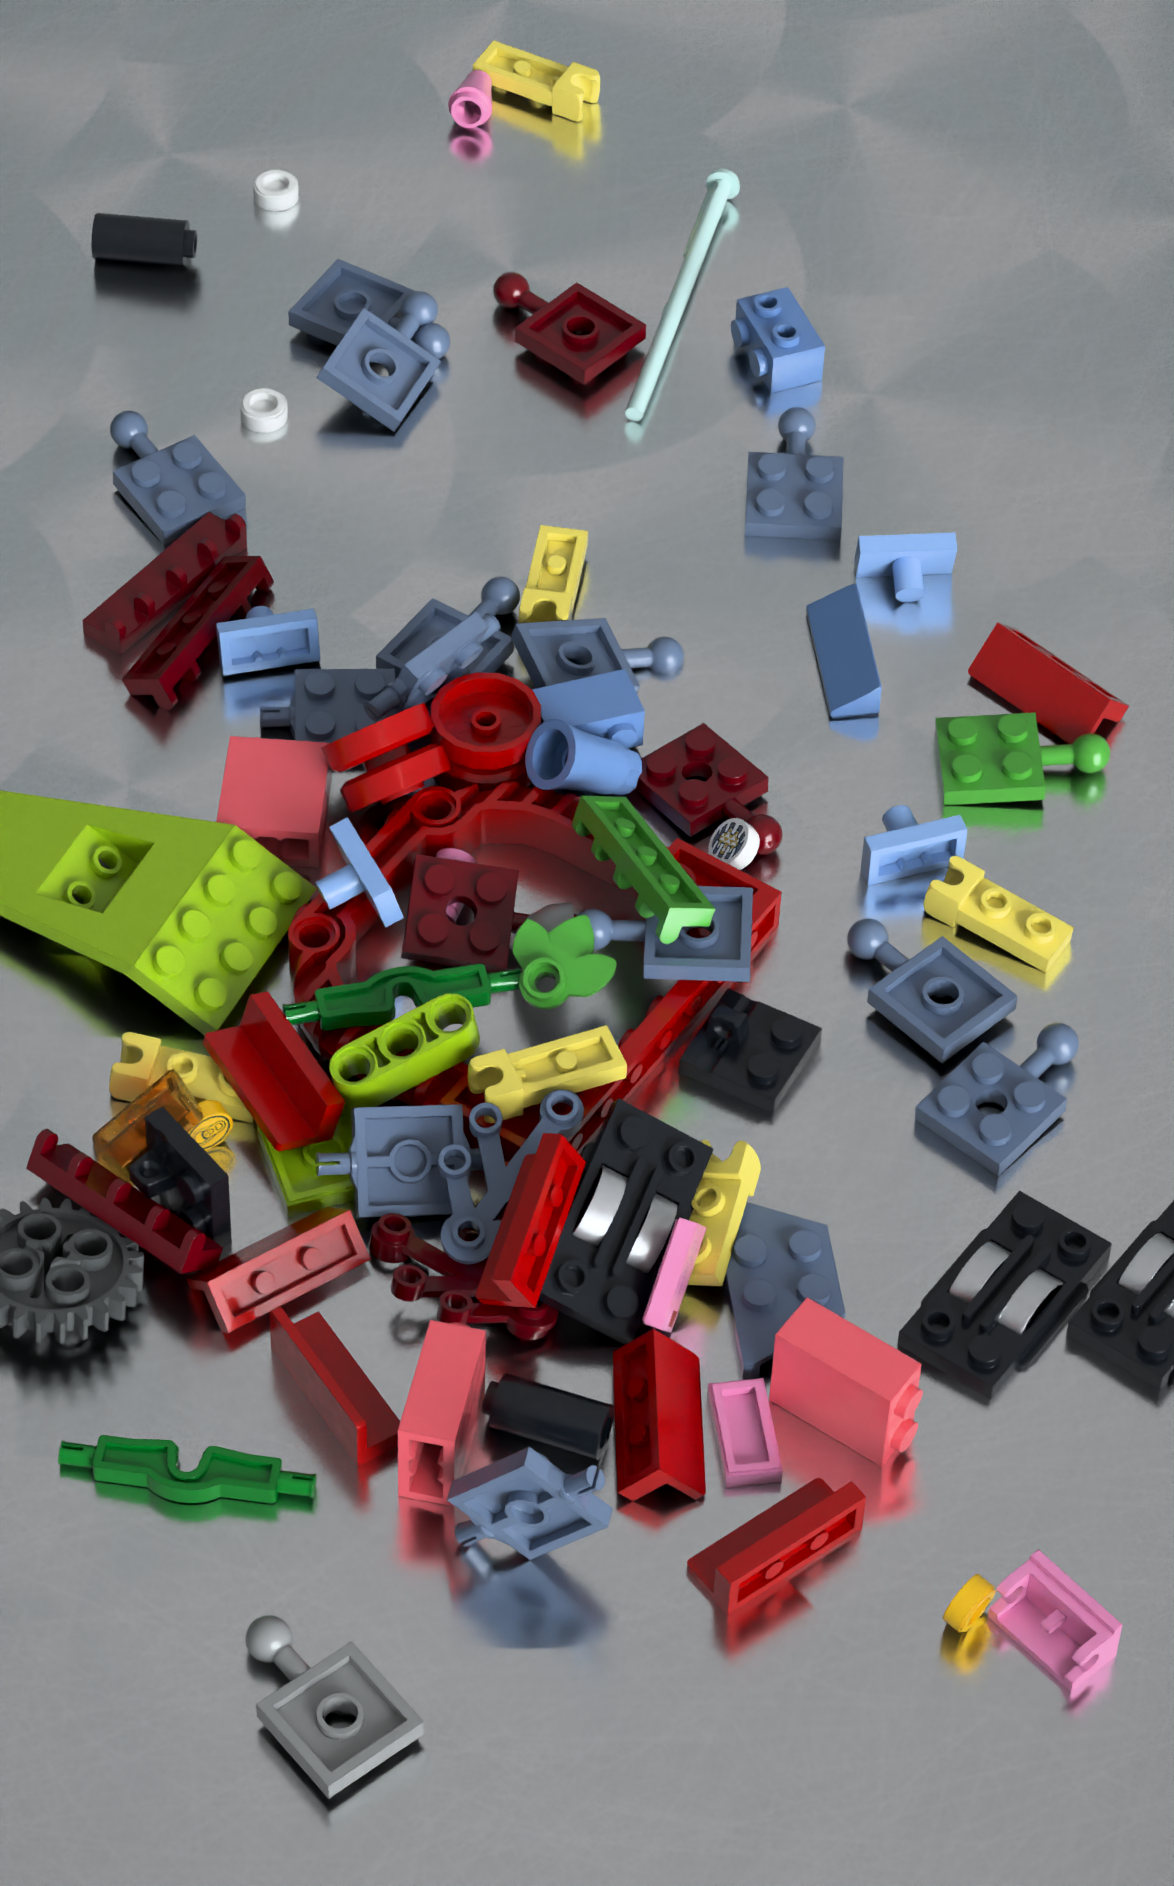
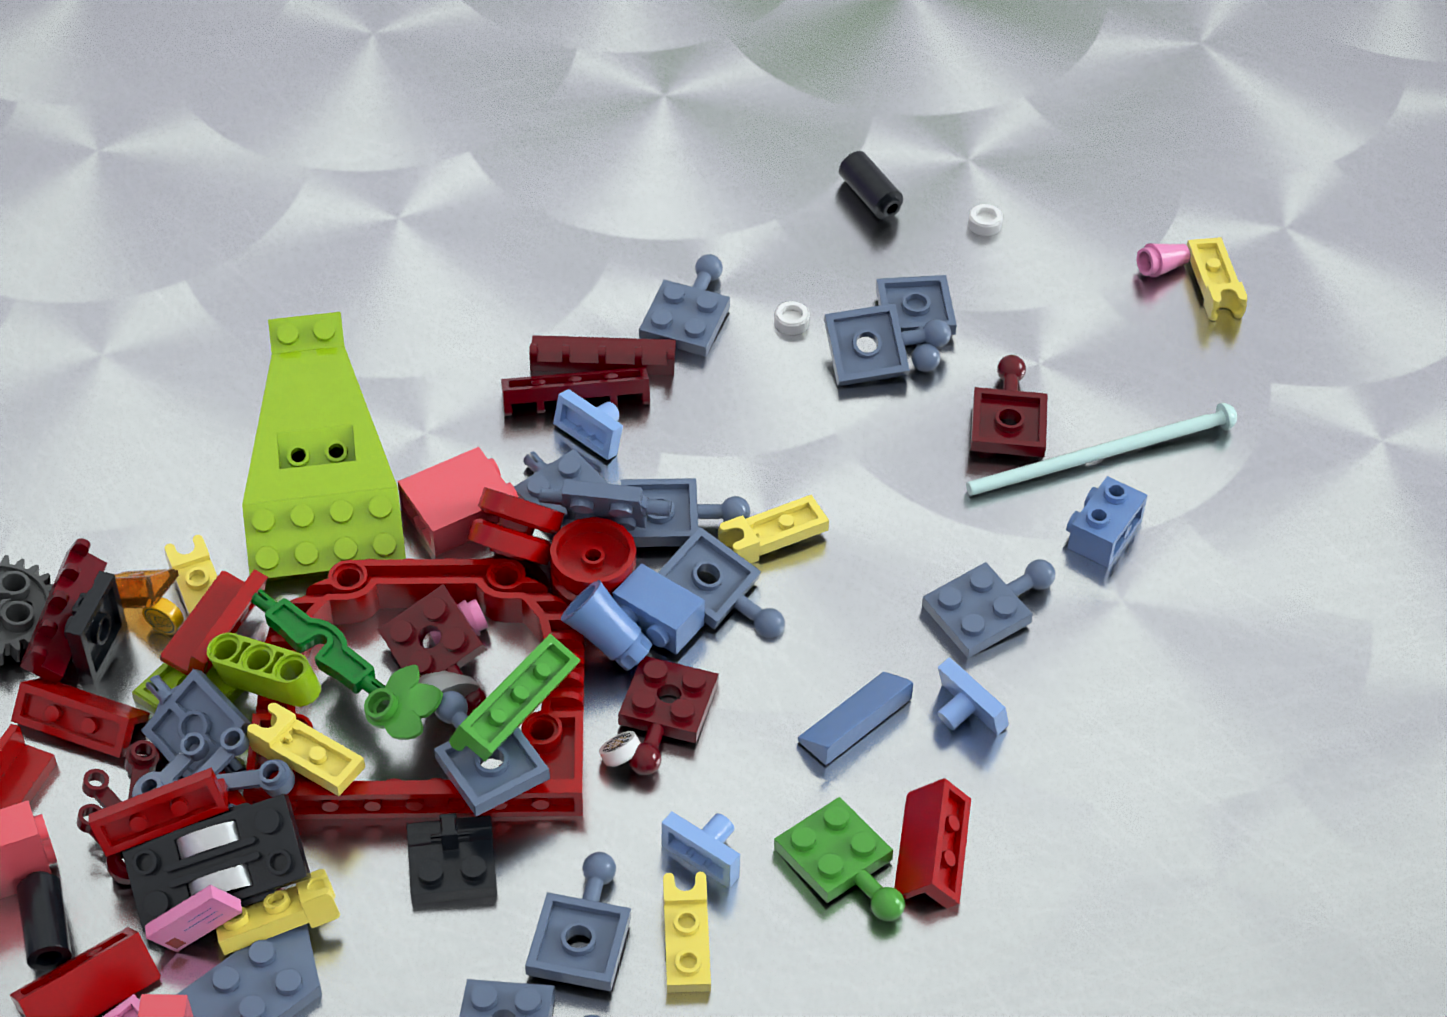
camera: 55 degrees right, 0 degrees up
light blue tile [315,817,404,928] -> none

